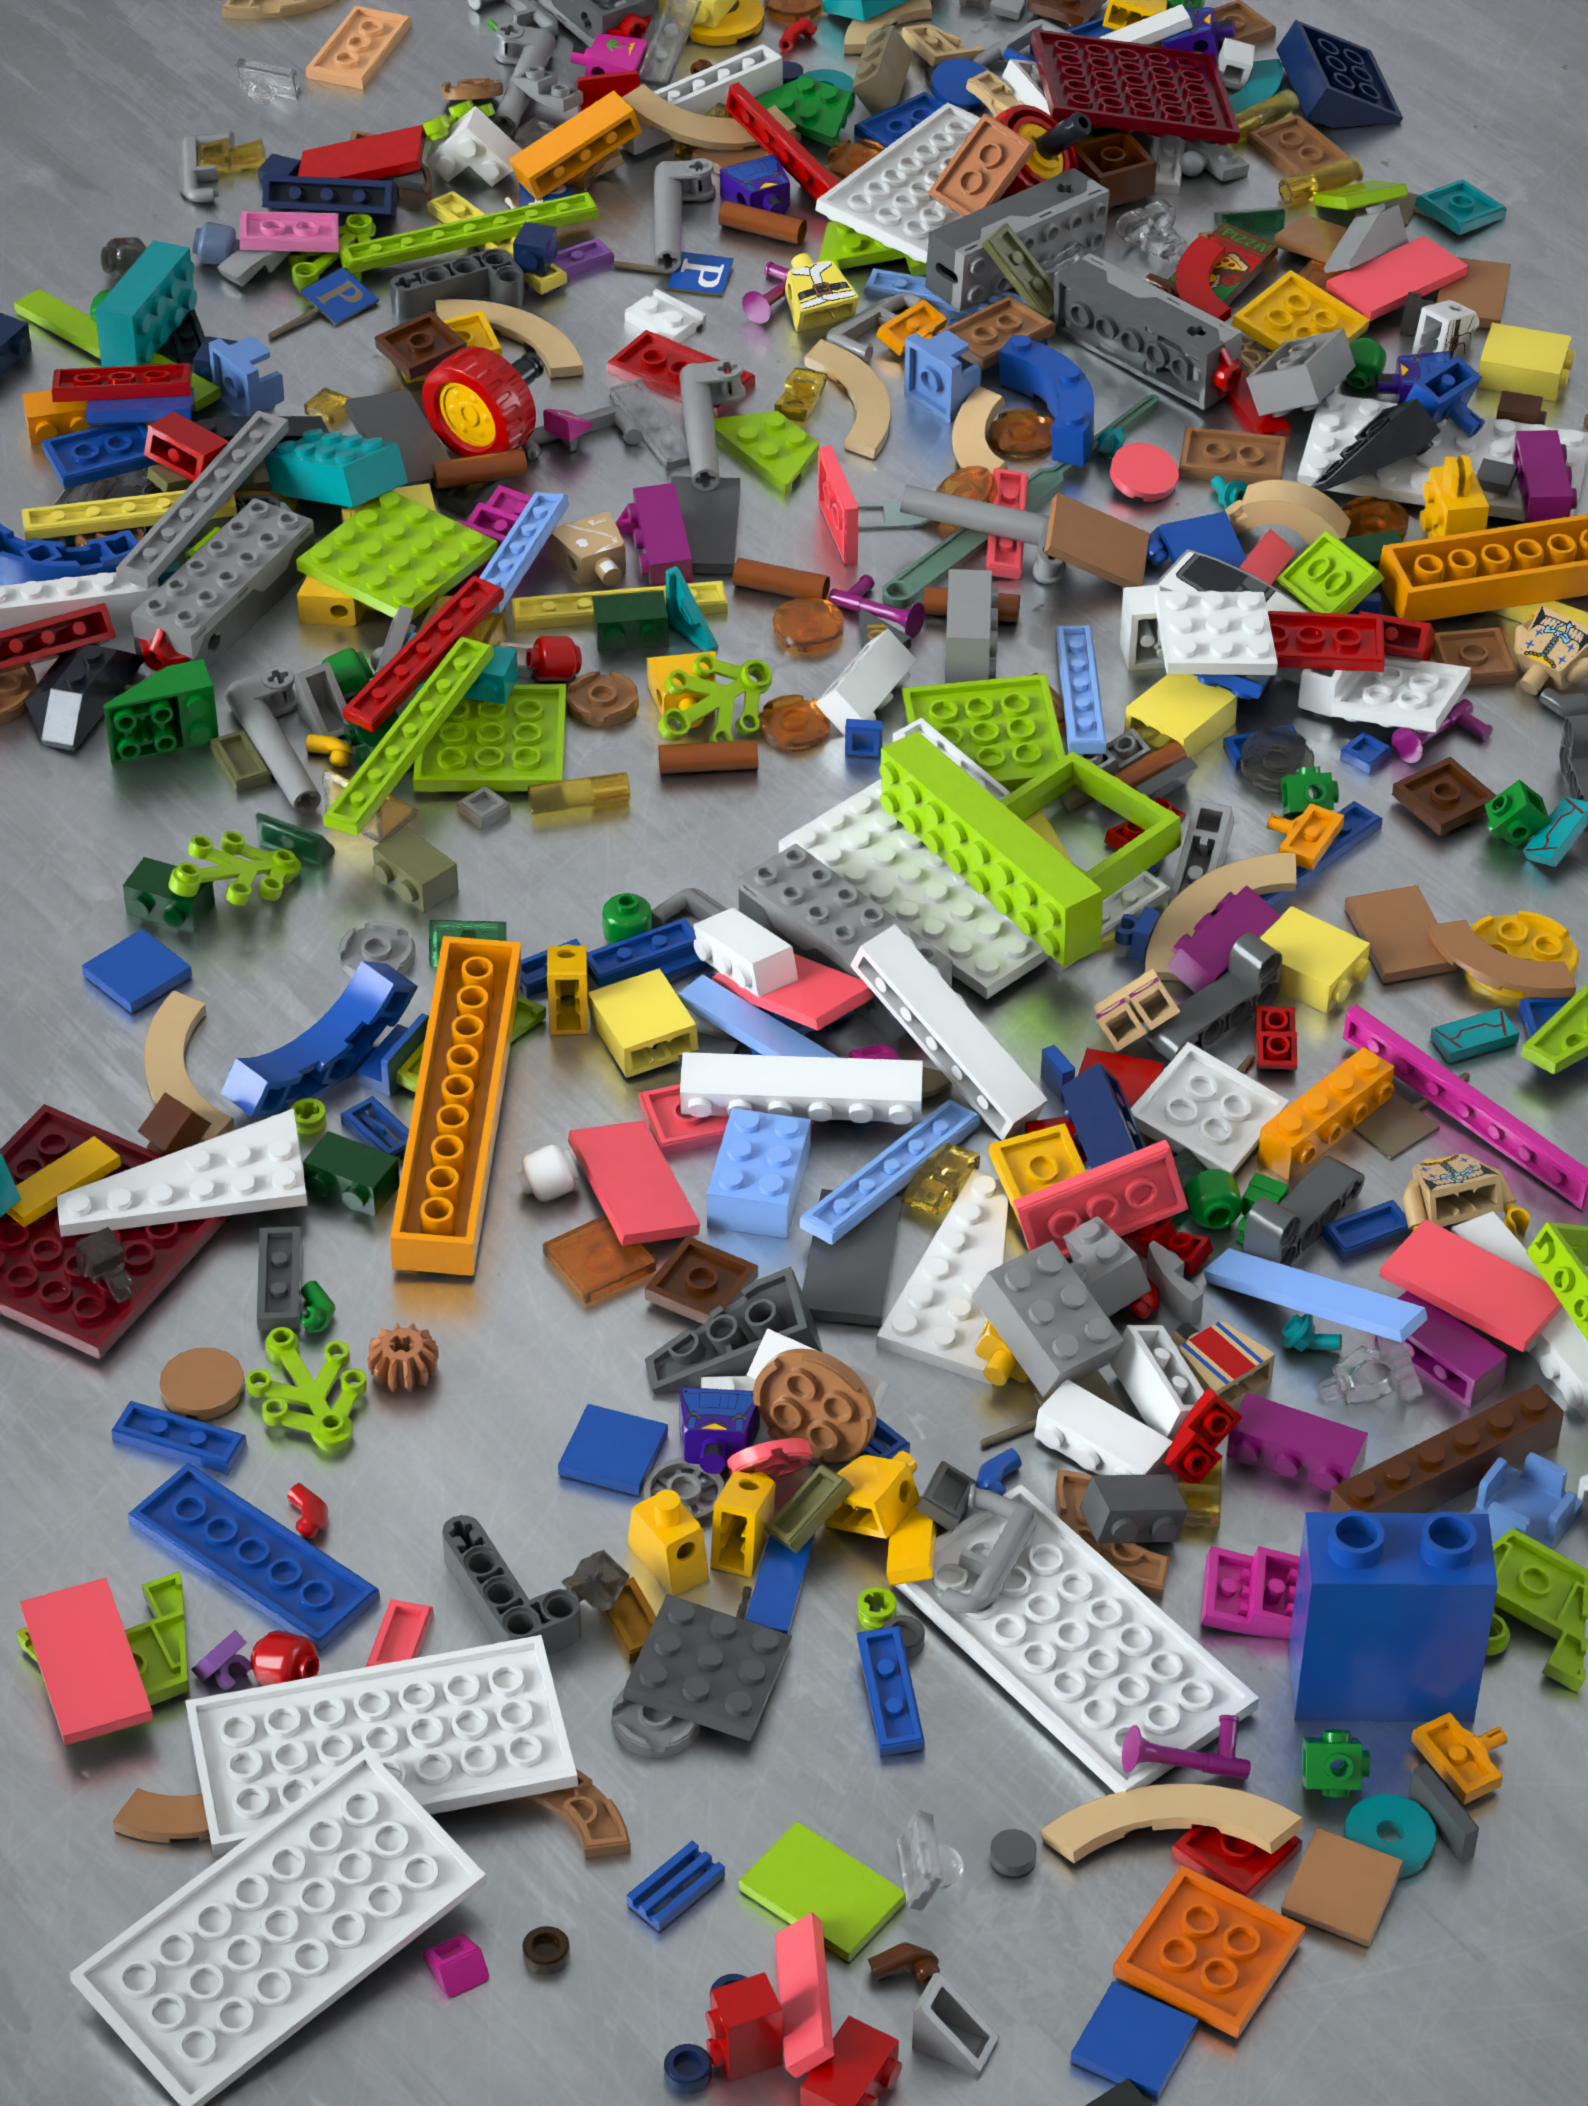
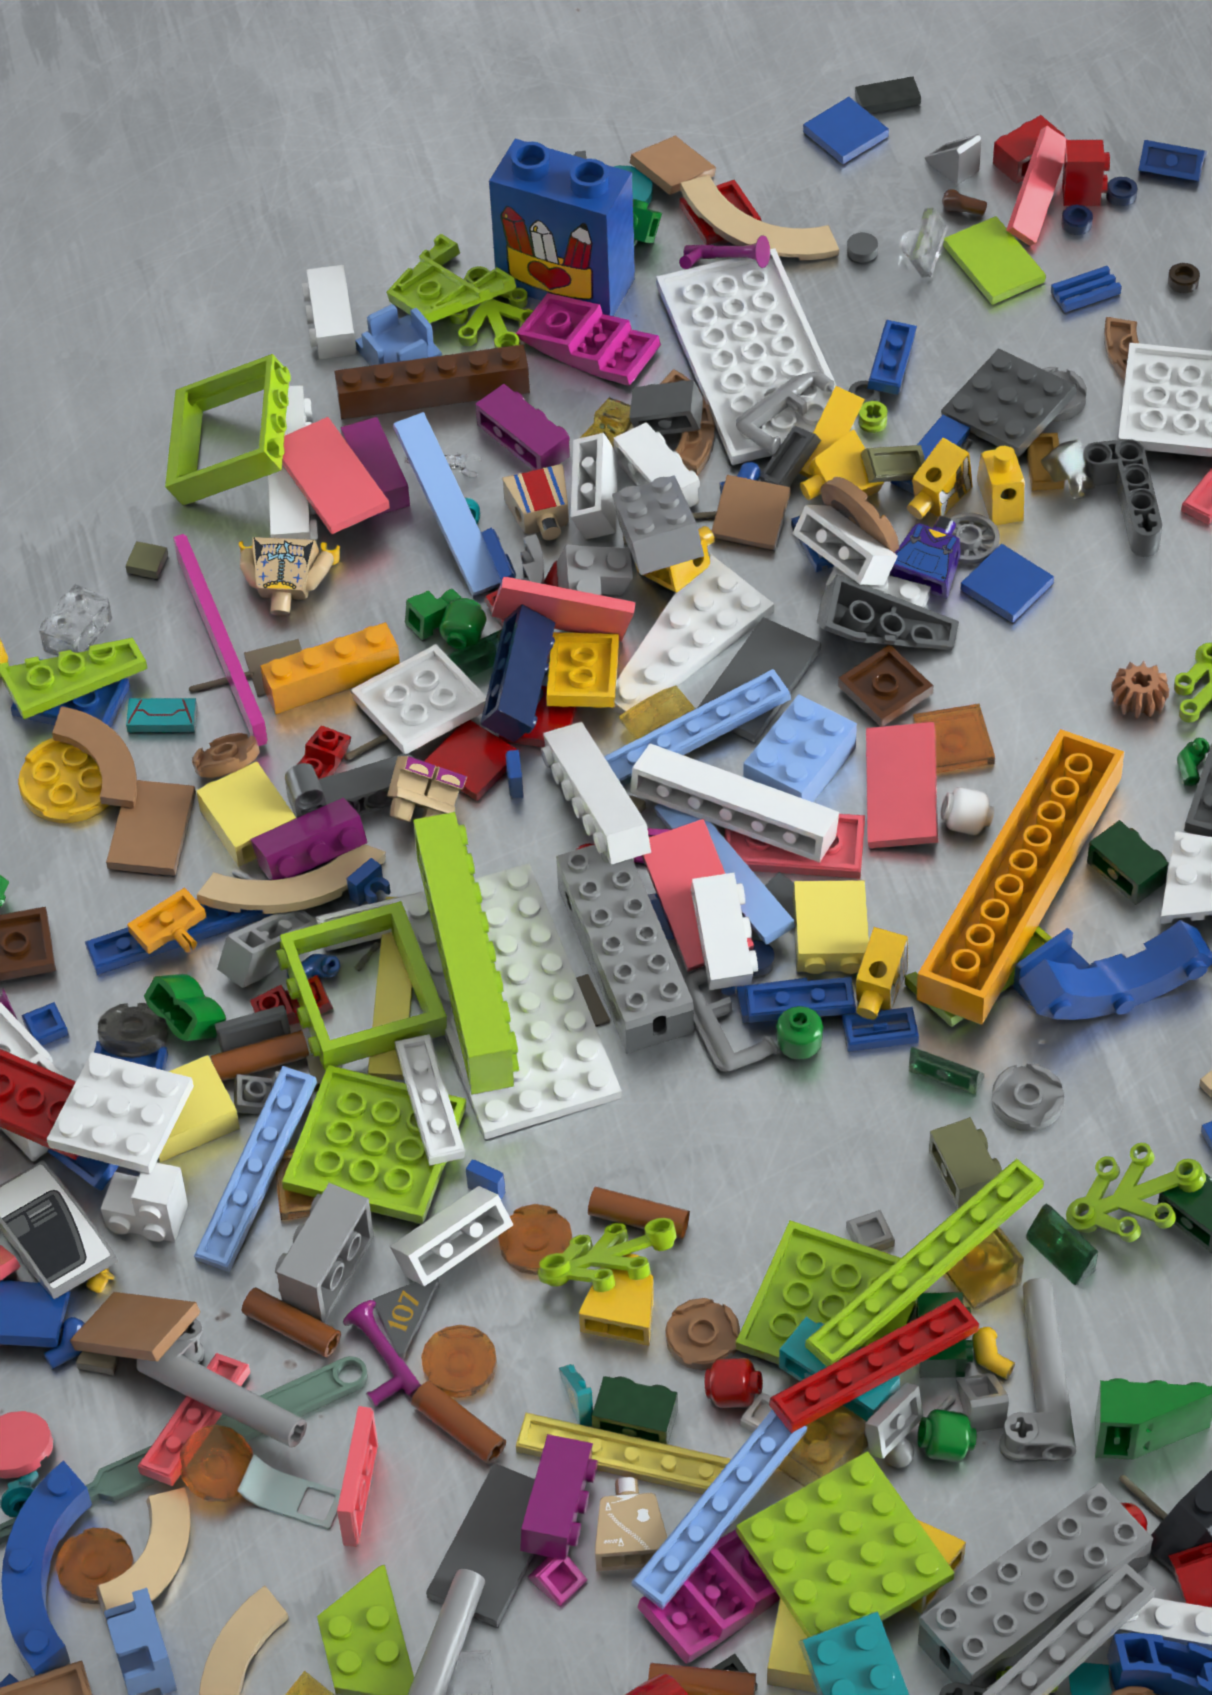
camera: 155 degrees left, 10 degrees up
olive tile [210,729,272,793] -> none
lime bush [290,1098,327,1137] -> none
blue tile [340,1096,409,1160] -> none
clear yellow piece [528,772,630,815] -> none
coral tile [727,1438,813,1478] -> none
orange plate [1112,1865,1306,2039] -> none
red slope [1164,1388,1242,1489] -> none
dark grey beam [1242,1156,1365,1267] -> none
green brick [1280,766,1339,815] -> none
blue tile [1322,1200,1413,1262] -> none
none -> green brick [144,974,226,1041]
none -> medium nougat tile [192,733,260,778]
none -> blue tile [481,528,516,581]
none -> medium nougat tile [711,475,791,550]

